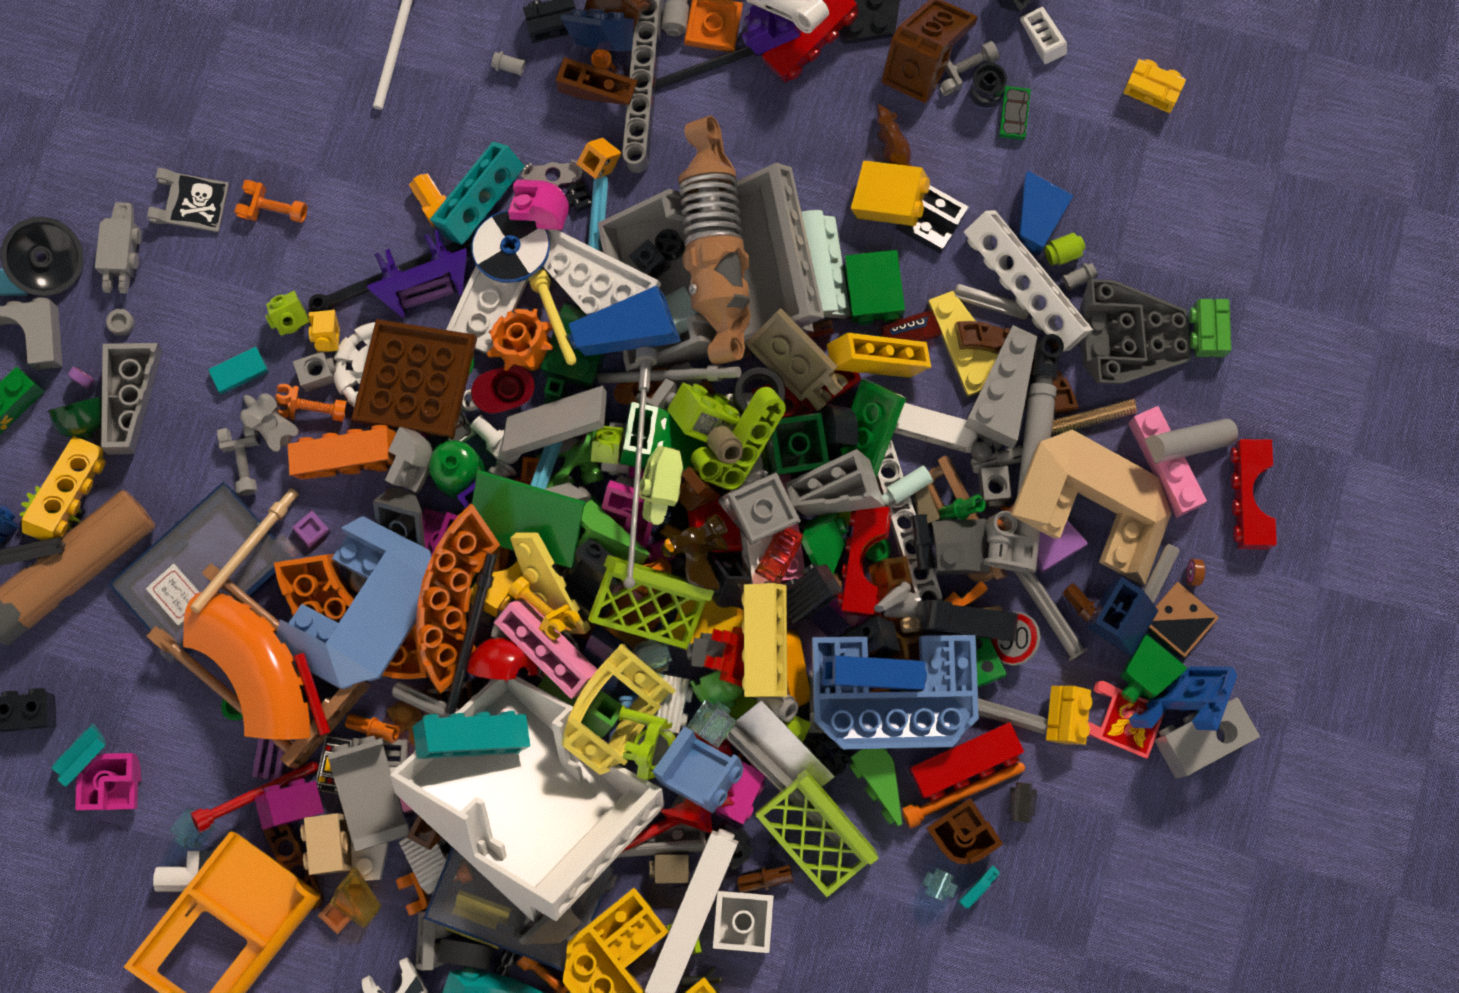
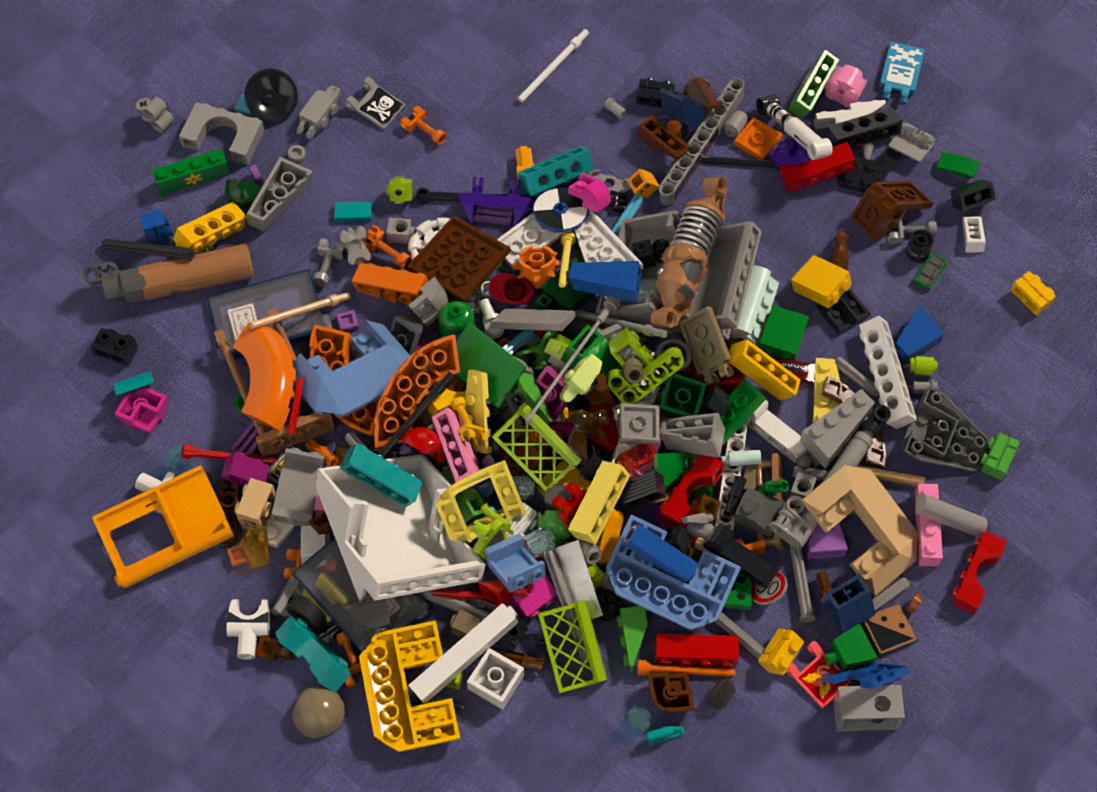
camera: 25 degrees right, 15 degrees down
yellow brick [308,310,340,353] -> none

